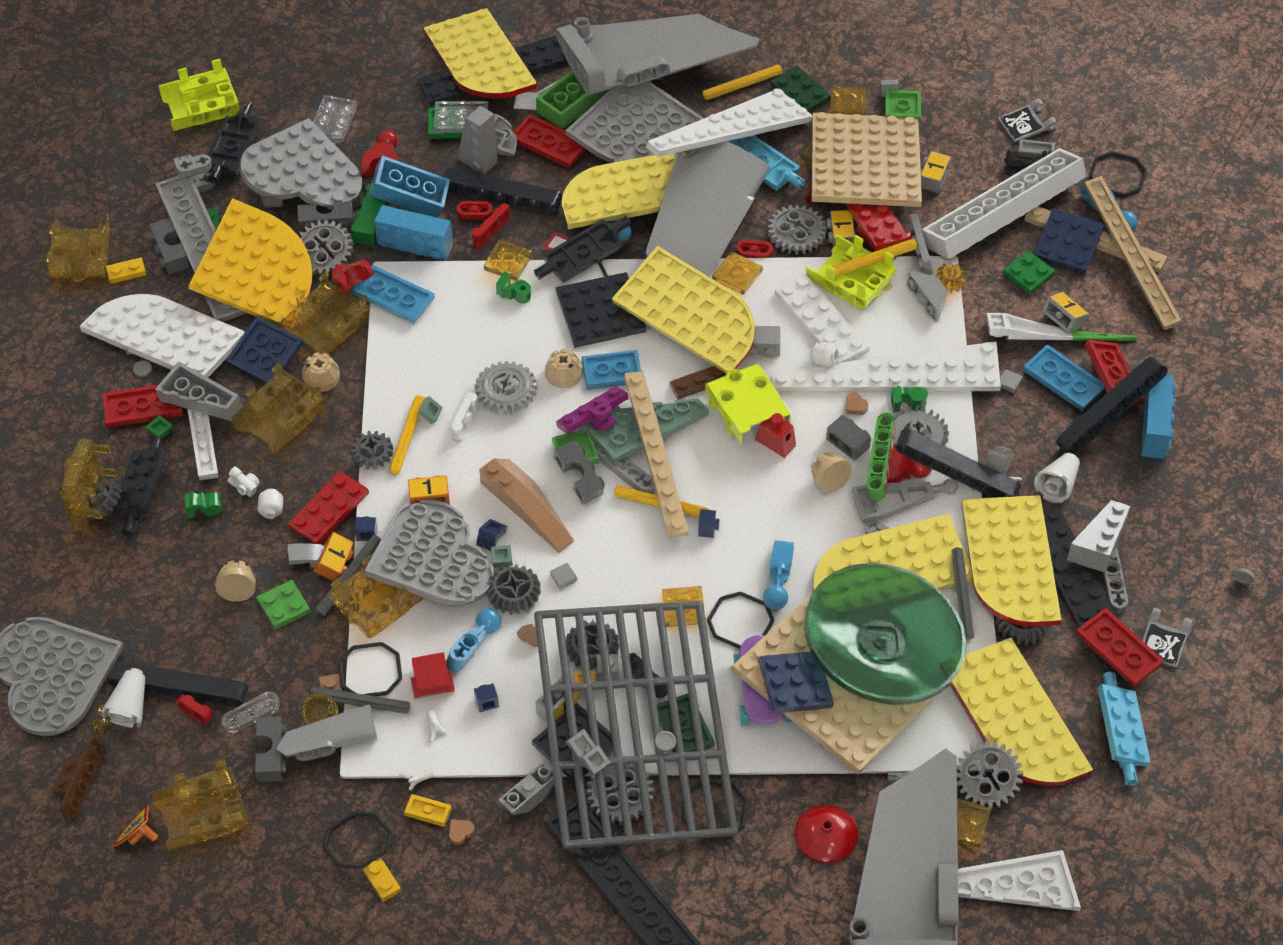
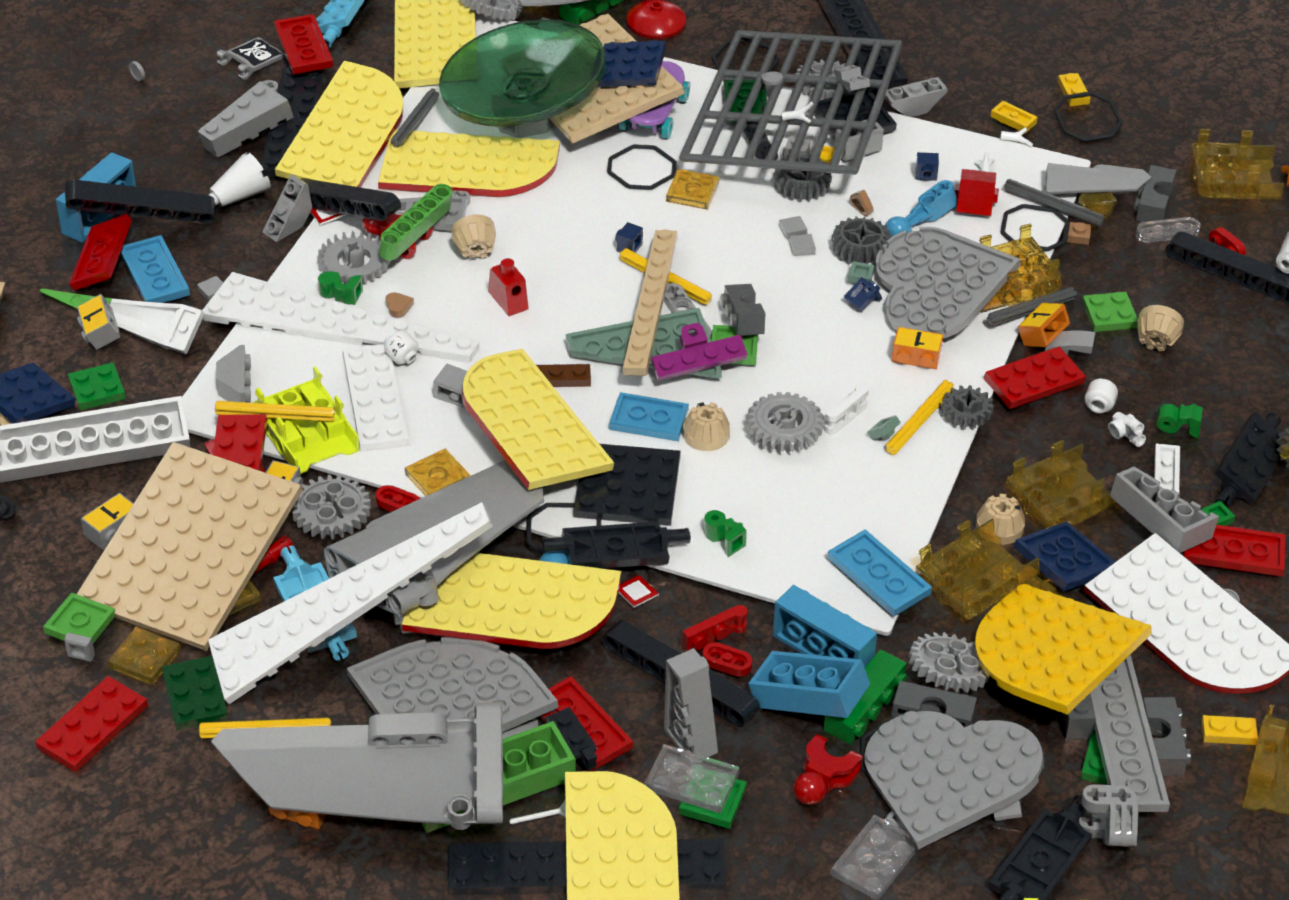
camera: 160 degrees left, 10 degrees down
red piece [331,260,375,293] -> none
dark blue plate [355,516,377,541] -> none
medium nougat tile [449,820,475,845] -> none
medium nougat wedge [479,458,574,553] -> none
clear yellow plate [484,240,533,281] -> none
light grey brick [494,114,517,156] -> none
neon yellow piece [705,363,791,444] -> none
dark azure beam [763,540,794,610] -> none
dark grey brick [826,415,871,461] -> none
light grey plate [909,214,933,275] -> none
clear yellow gear [936,262,967,293] -> none
none -> red plate [35,676,148,772]
none -> black hinge [546,707,597,770]
none -> light grey tile [779,216,808,239]
none -> white bar [782,102,814,124]

